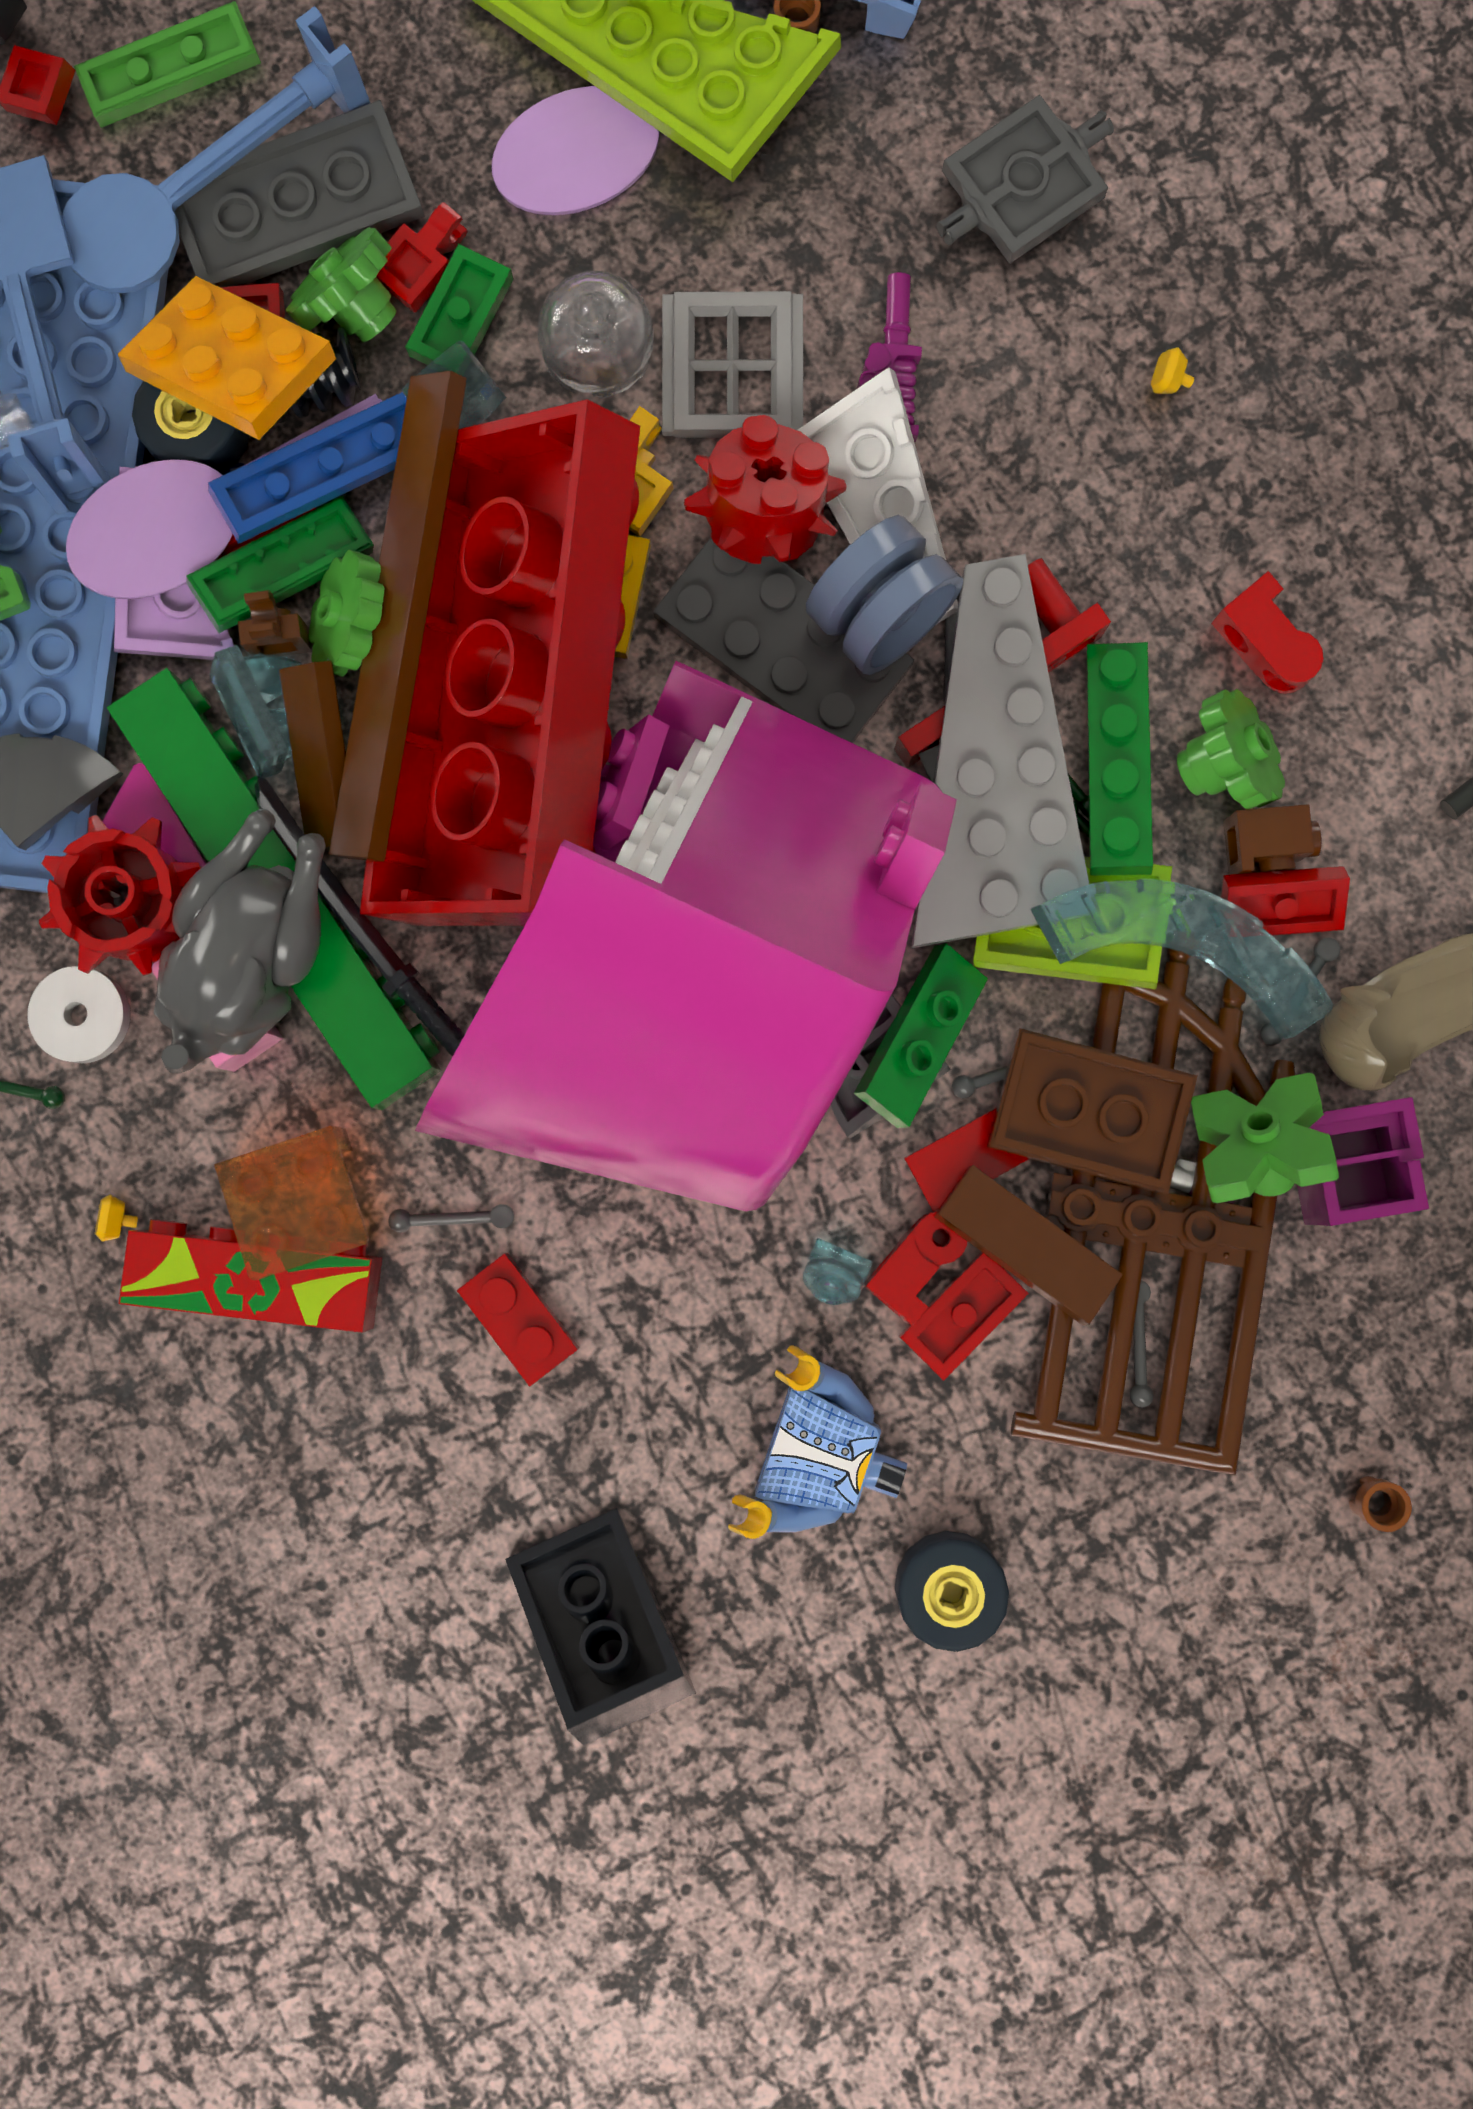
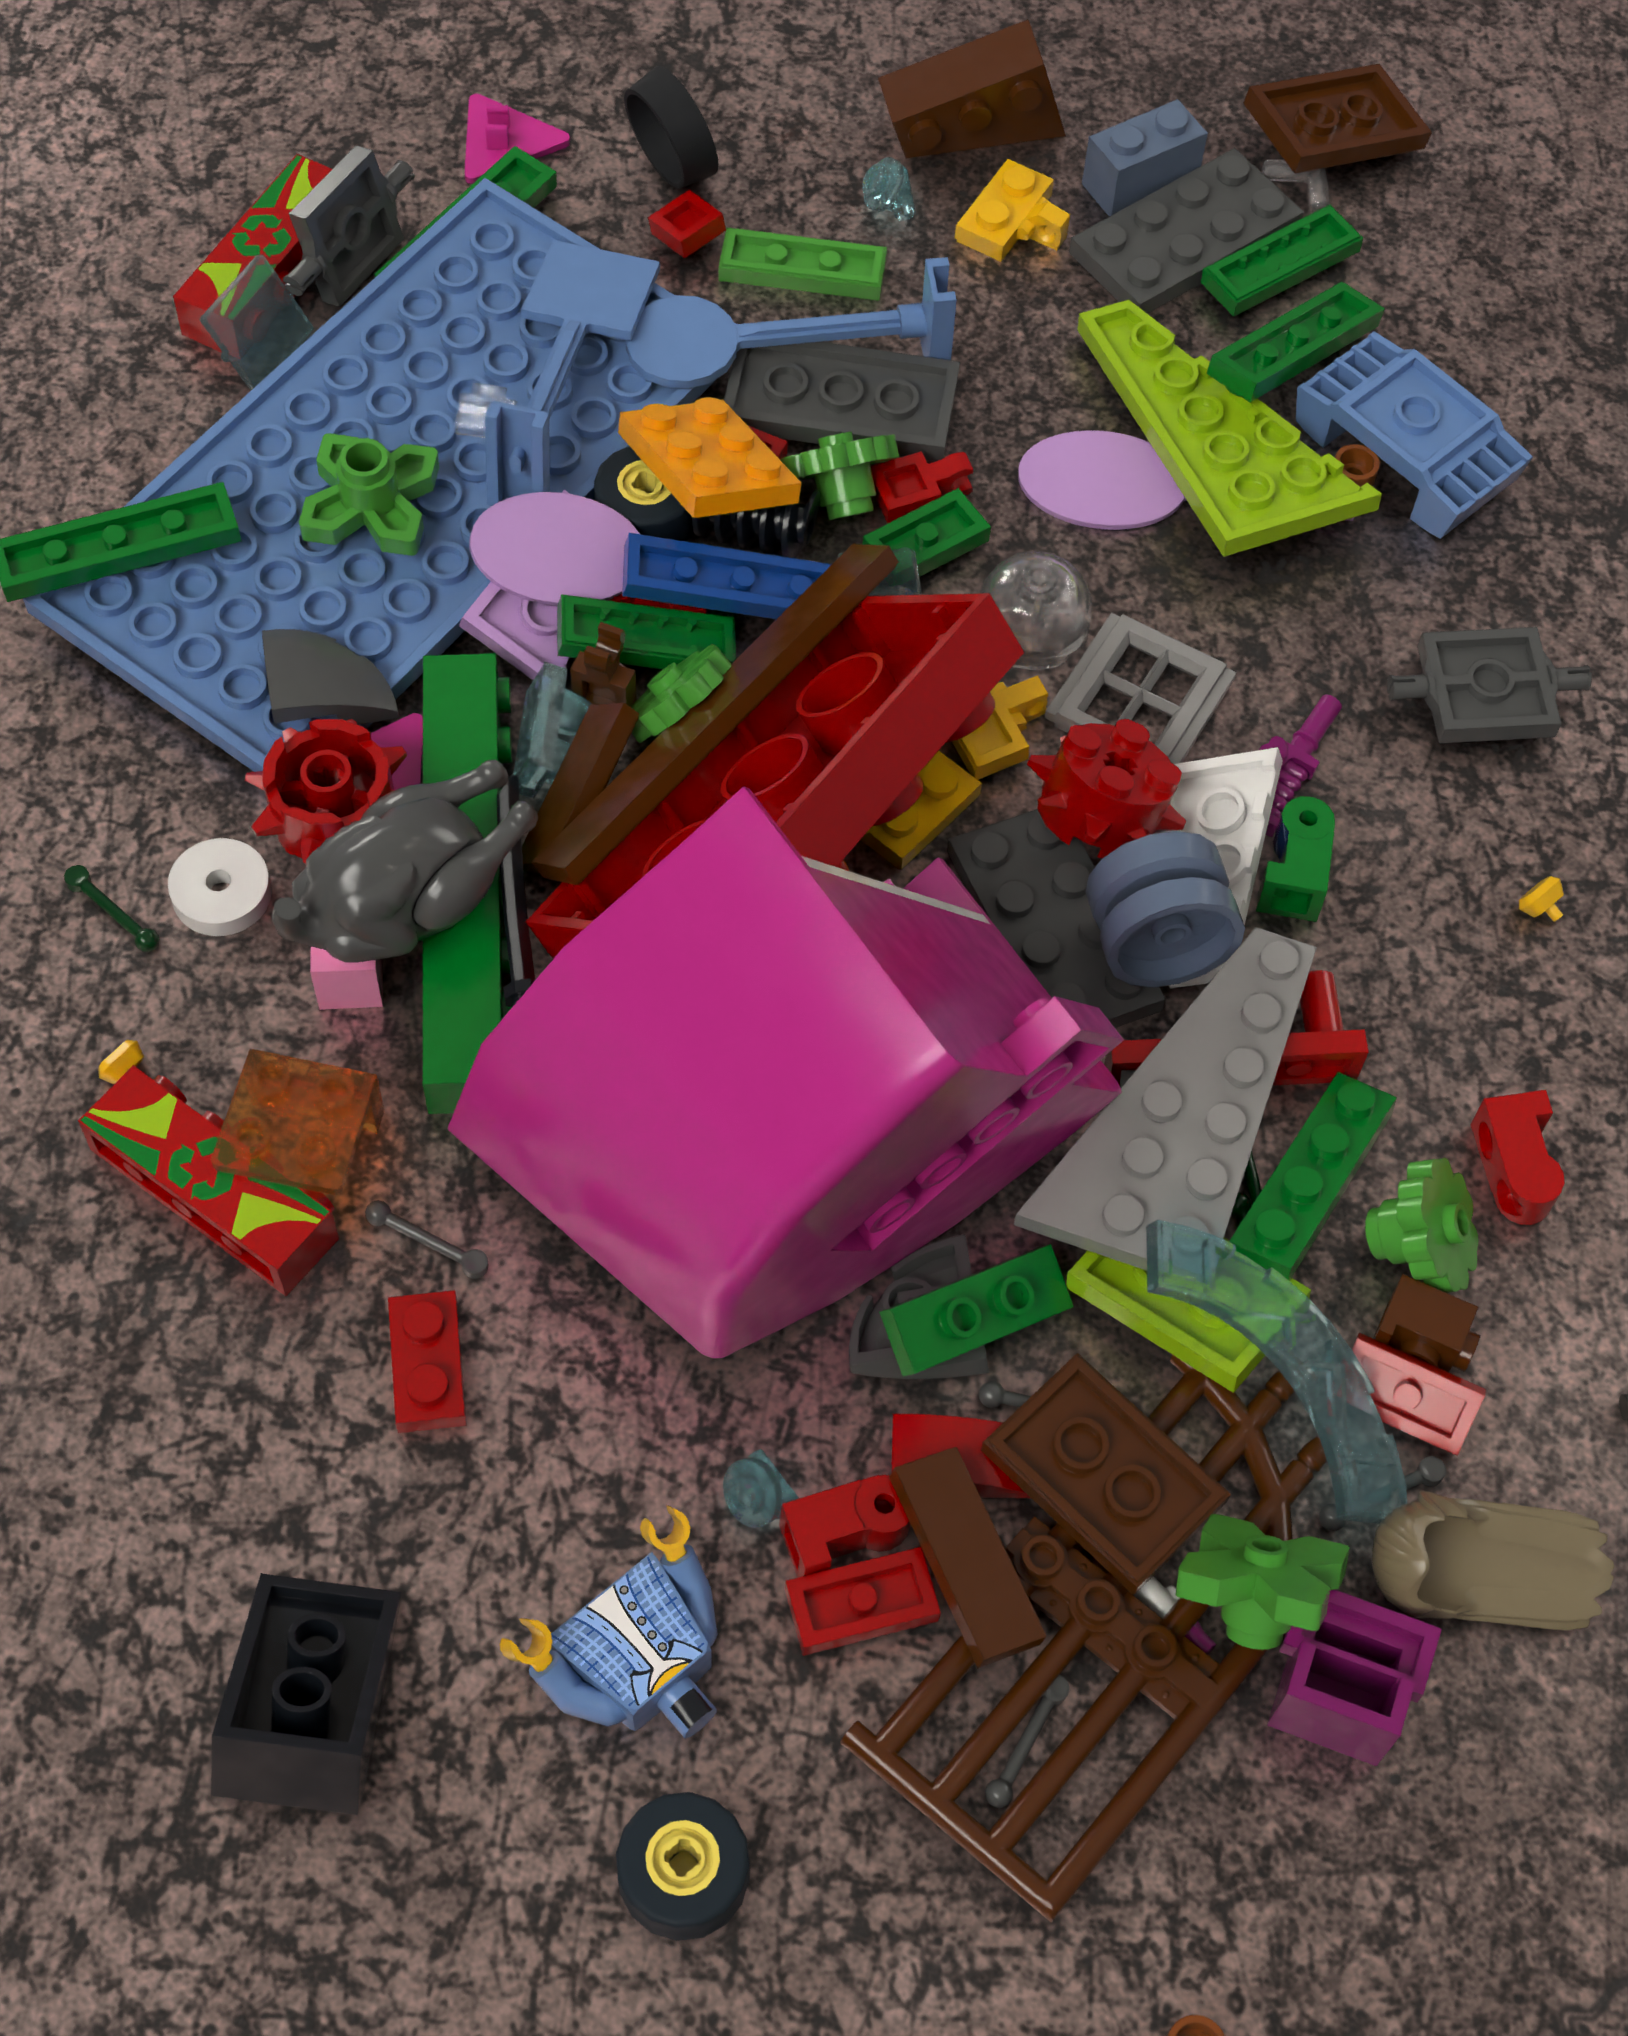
camera: 20 degrees right, 25 degrees down
none -> green leg [1256,796,1335,922]

